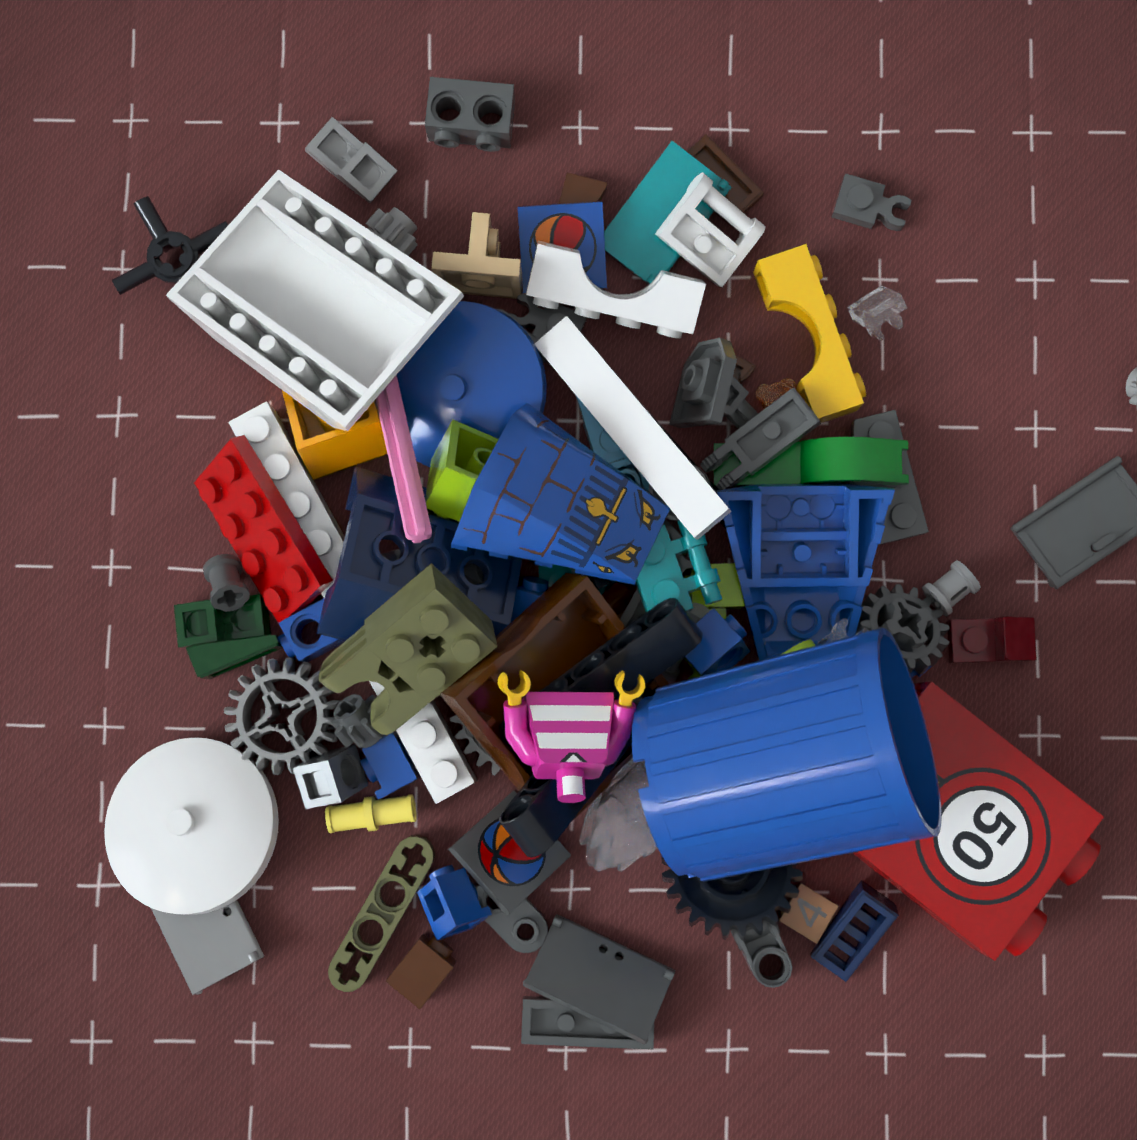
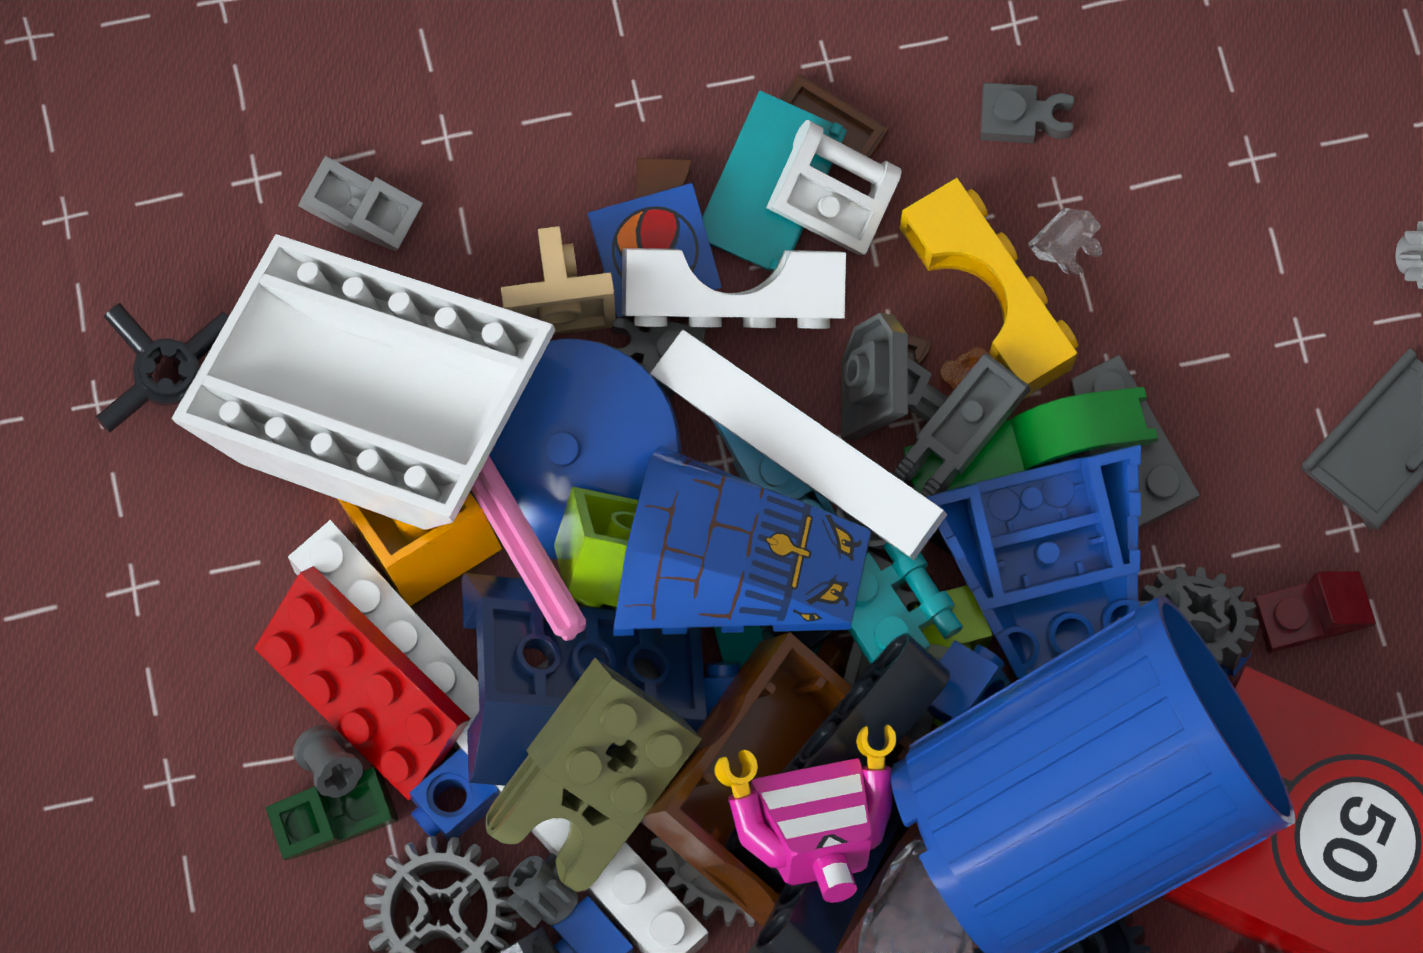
camera: 15 degrees left, 10 degrees down
dark green slope [186,634,283,680] -> none
light grey gear [365,207,418,256] -> none
dark grey brick [425,77,515,152] -> none
light grey bush [922,560,981,616] -> none

